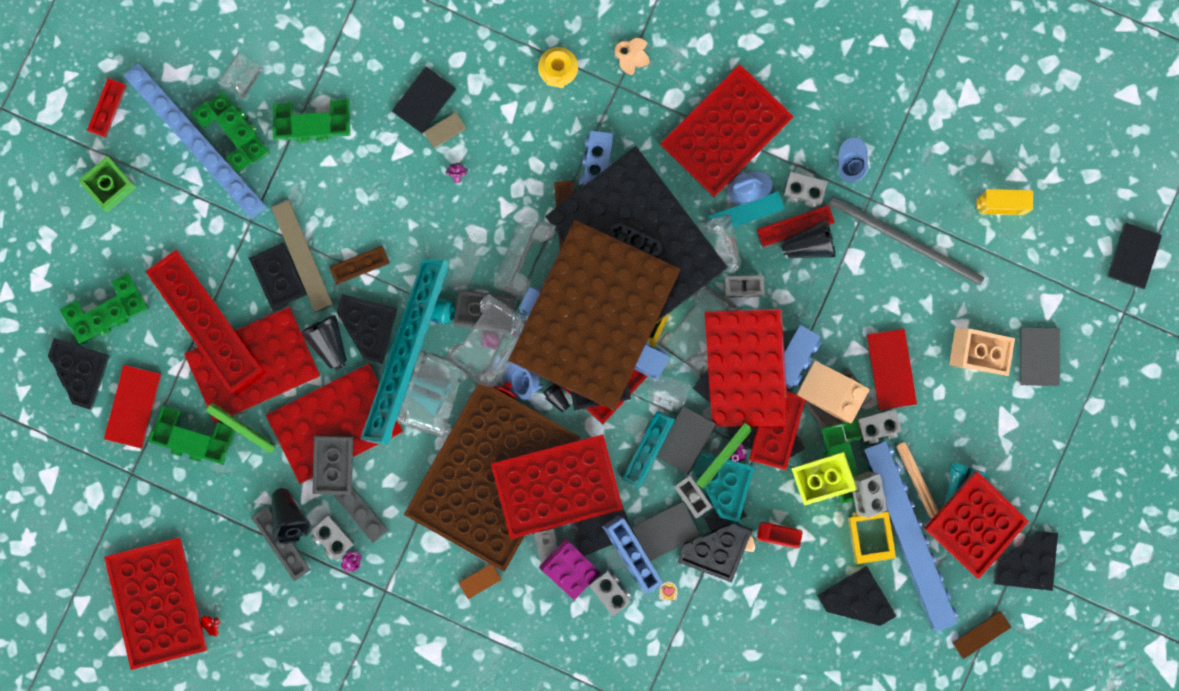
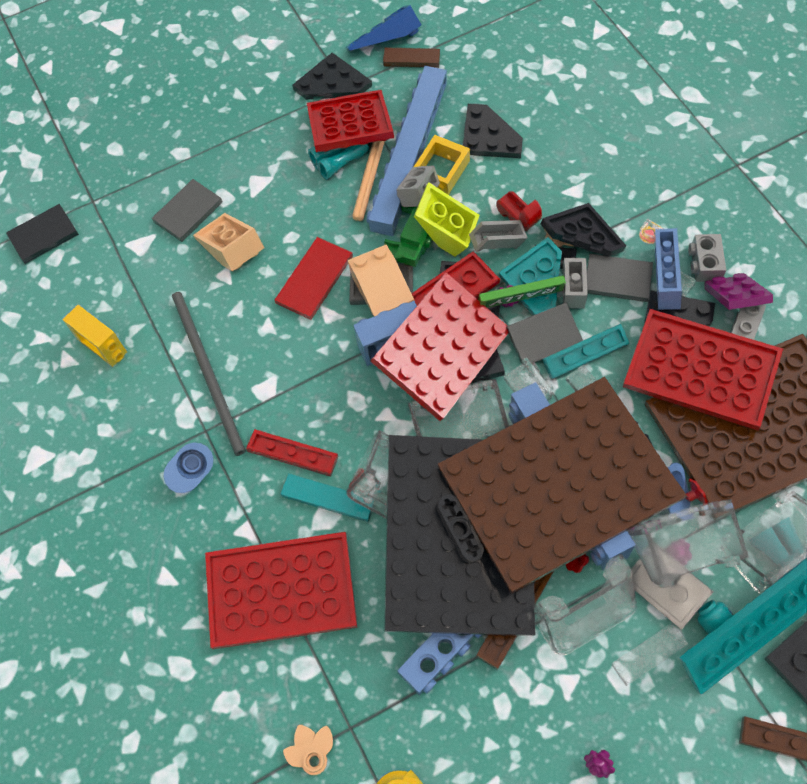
camera: 135 degrees left, 20 degrees down
light grey brick [724,275,764,298] -> none
medium blue piece [727,171,772,204] -> none
black cone [781,220,836,258] -> none
light grey brick [783,172,828,208] -> none
light grey brick [858,409,902,445] -> none
none -> blue wedge [346,5,421,51]
none -> light grey window [469,220,527,252]

